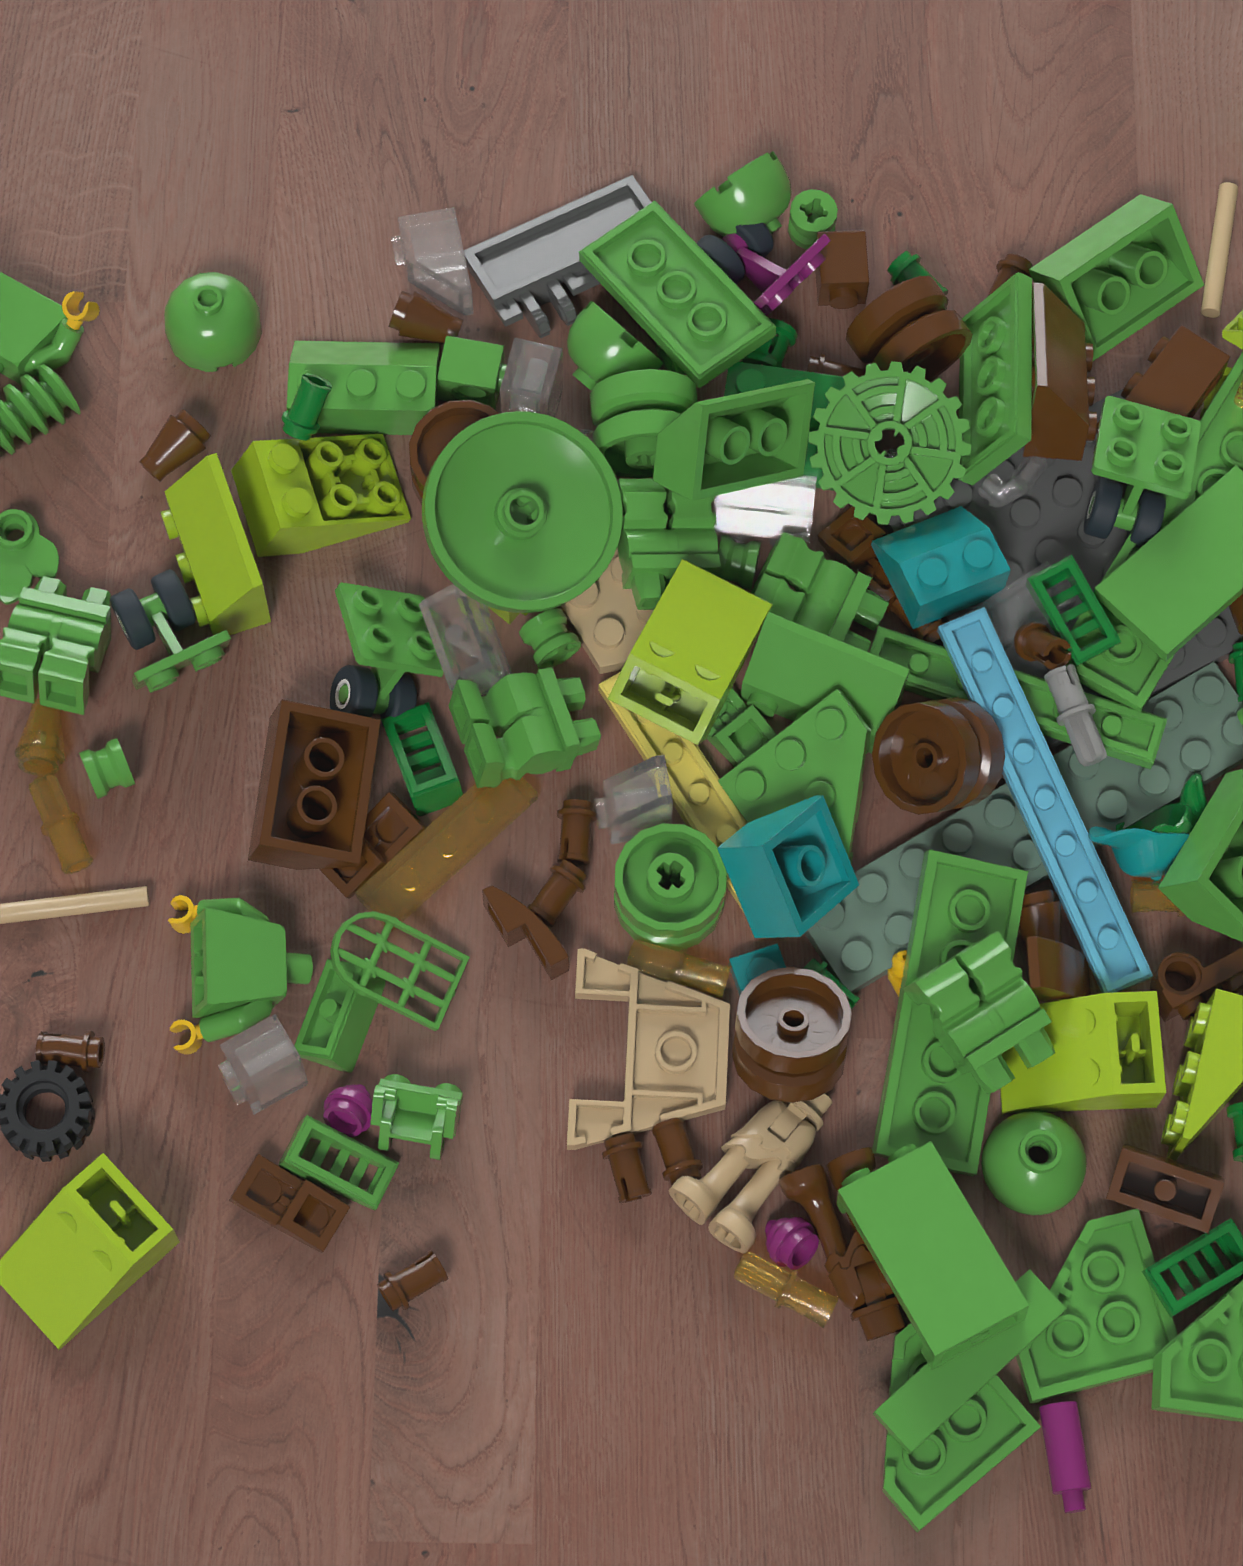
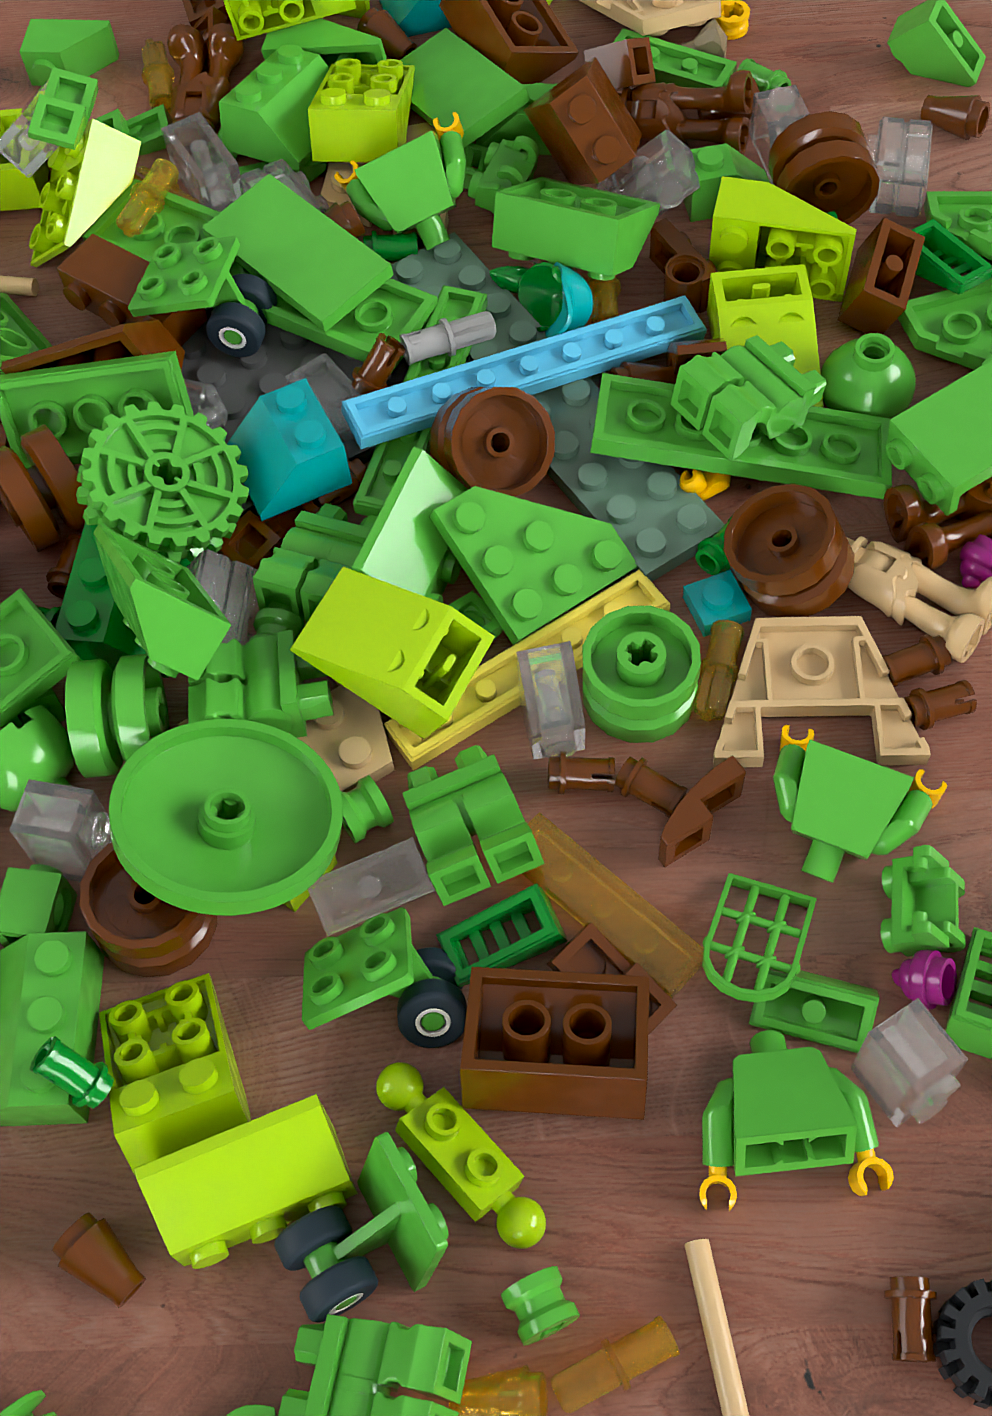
camera: 85 degrees left, 10 degrees down
teal slope [717,795,860,938] -> none
green slope [1025,555,1121,667] -> none
none -> lime plate [376,1062,546,1249]
none -> bright green torso [773,724,947,883]

